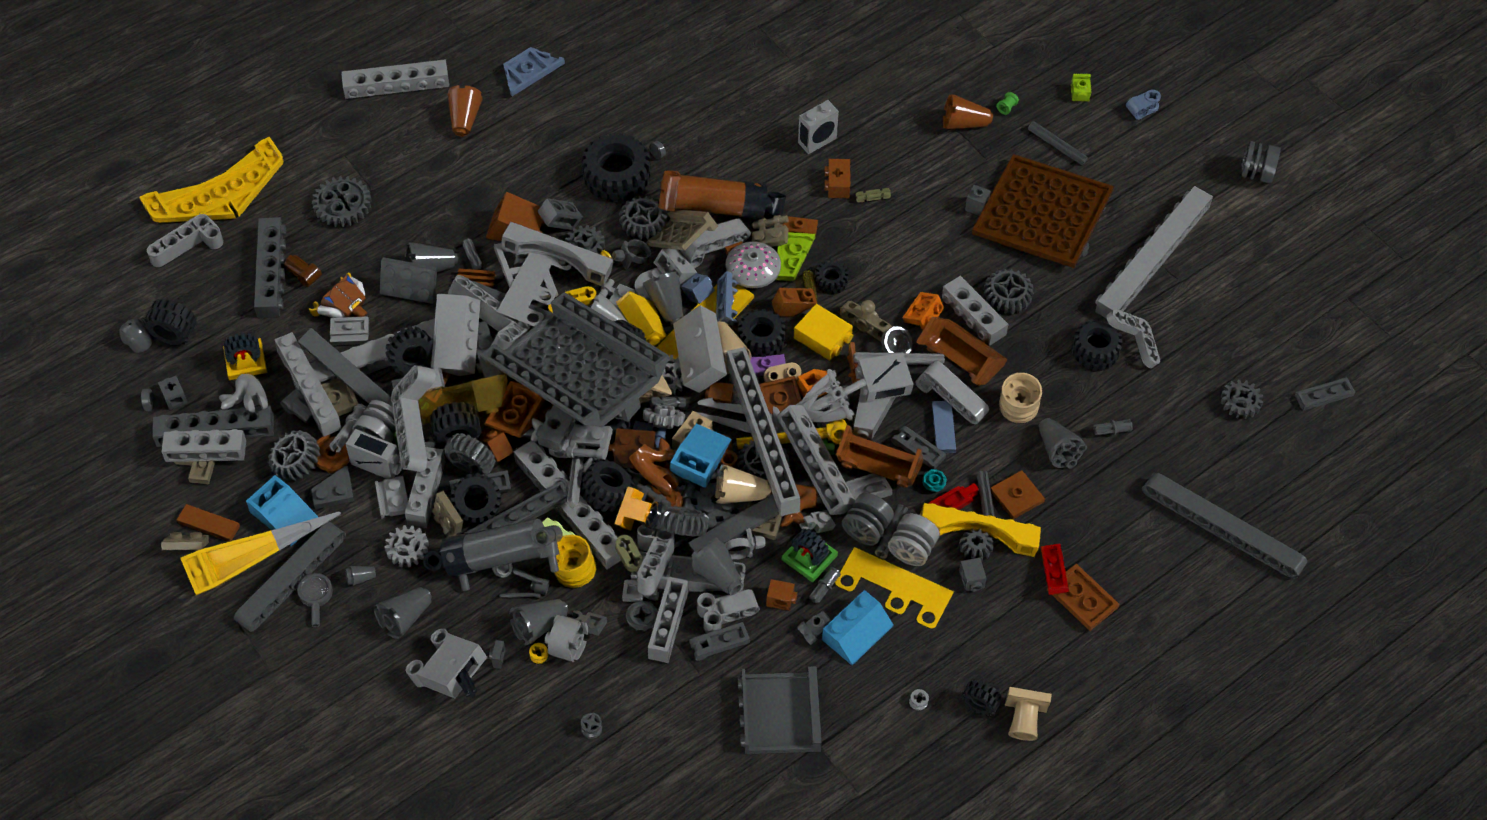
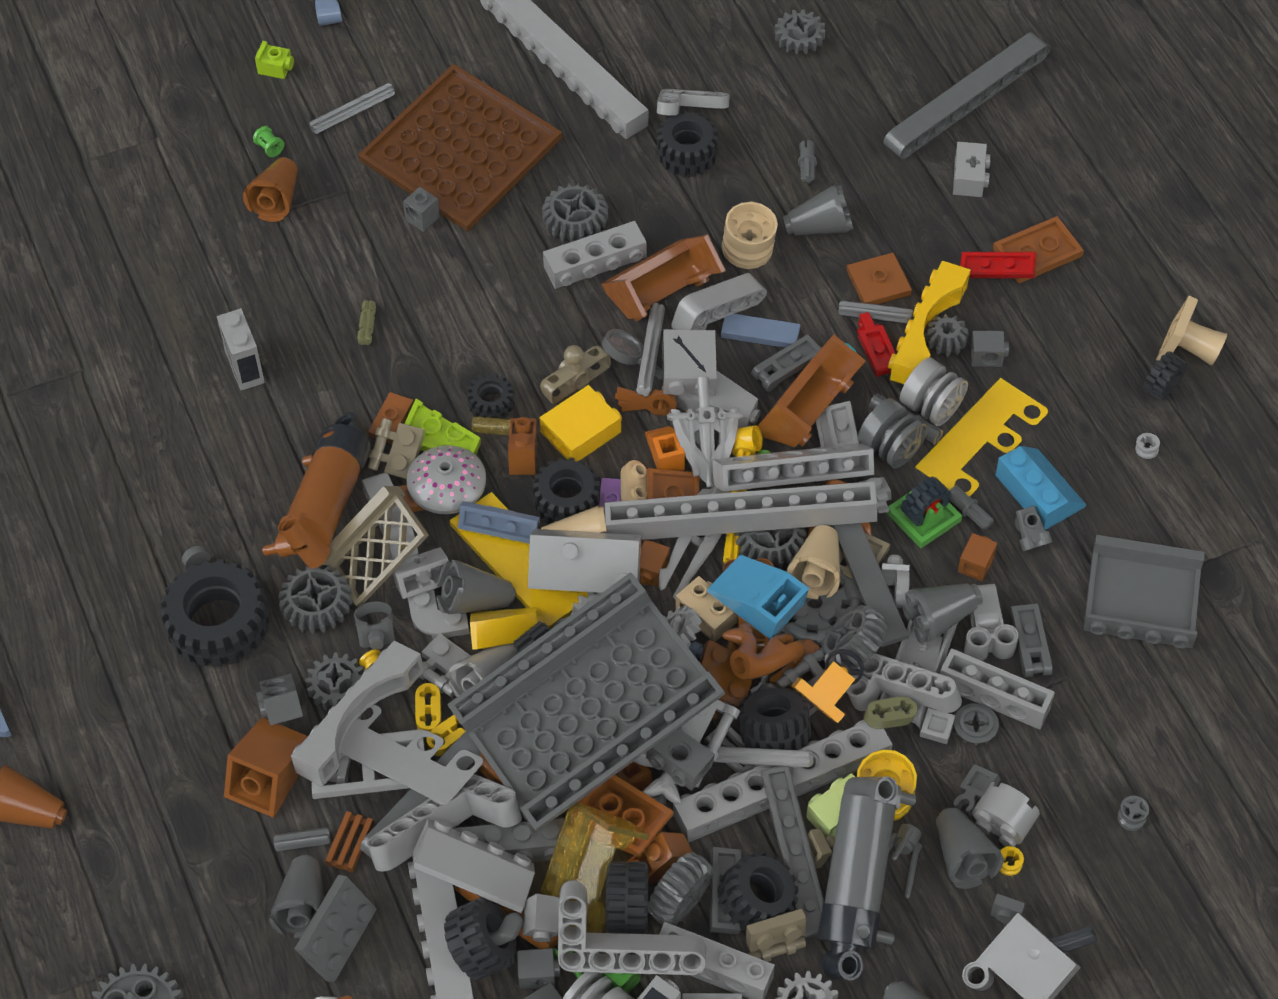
camera: 75 degrees left, 0 degrees up
sand blue brick [681,273,715,304] -> none
dark orange brick [825,159,850,198] -> none
orange bracket [902,292,944,331] -> none
none -> dark grey arm [489,912,523,946]
none -> light grey brick [953,142,991,197]

